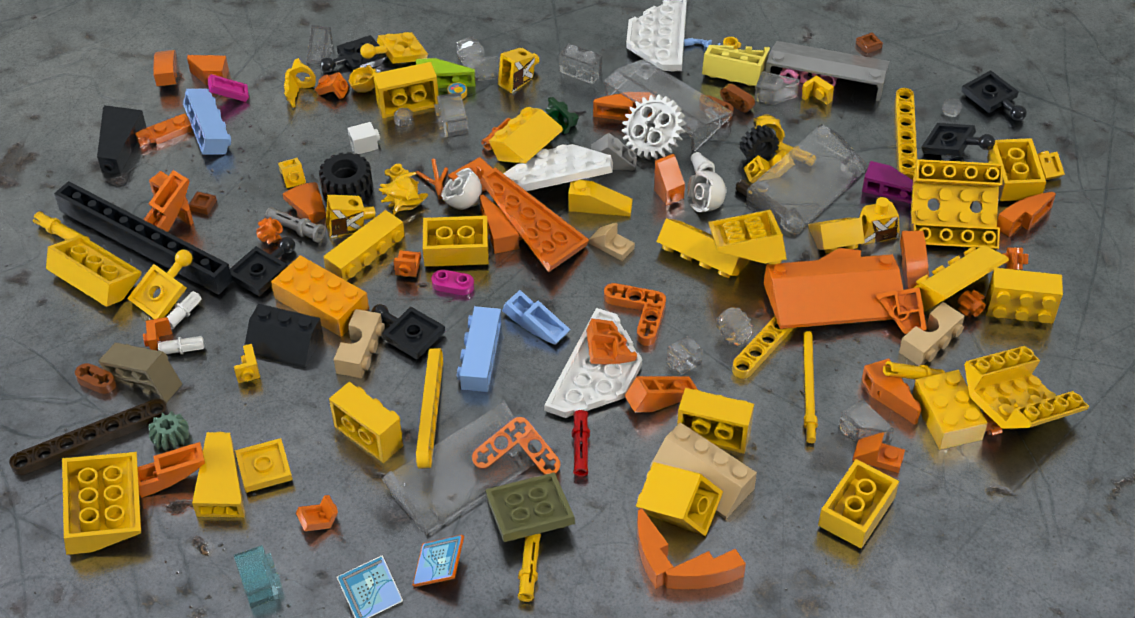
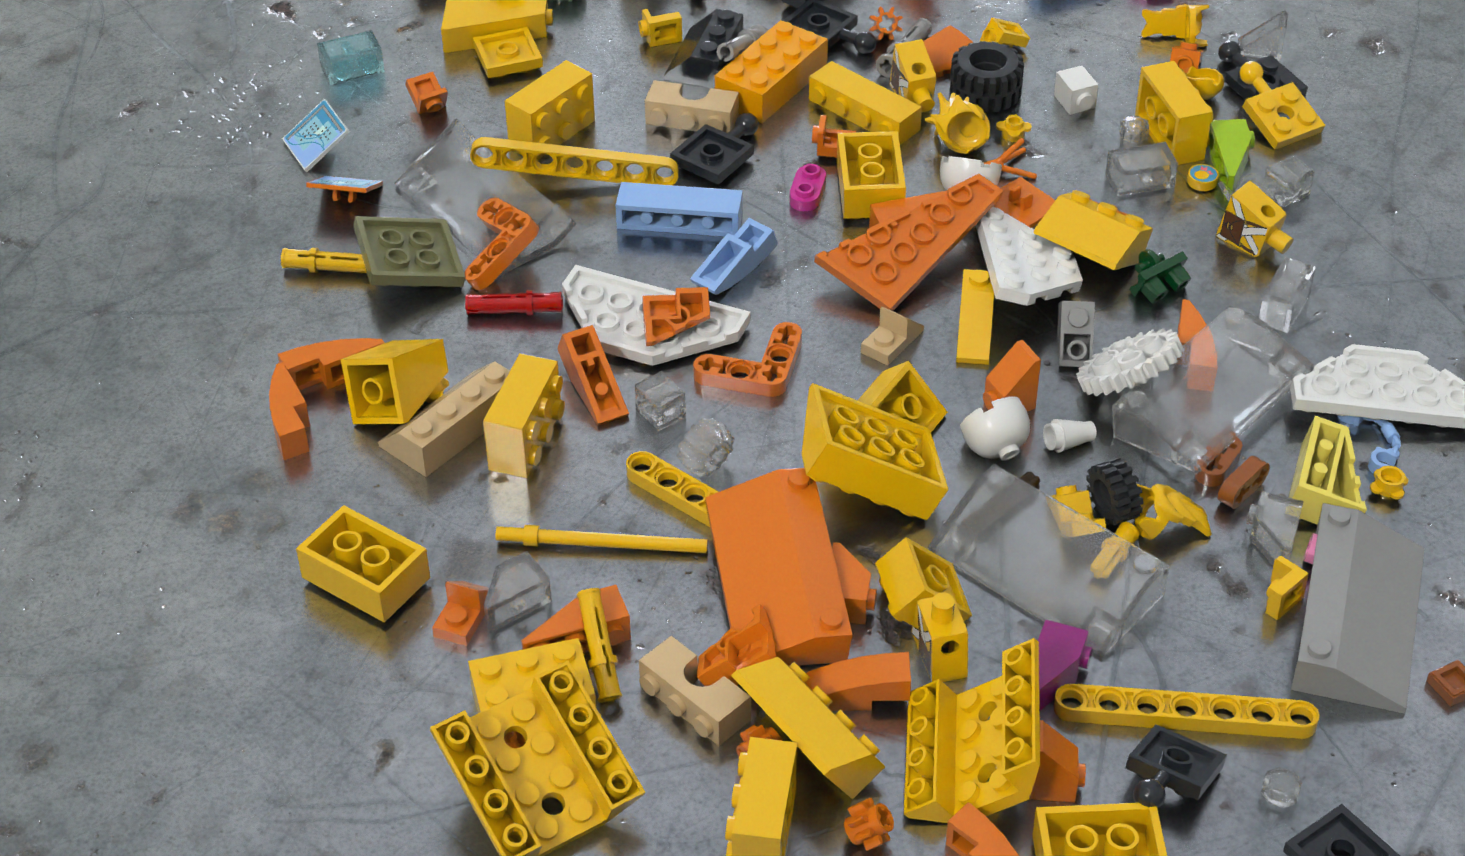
camera: 90 degrees right, 5 degrees down
none -> light grey pin [717,24,768,62]

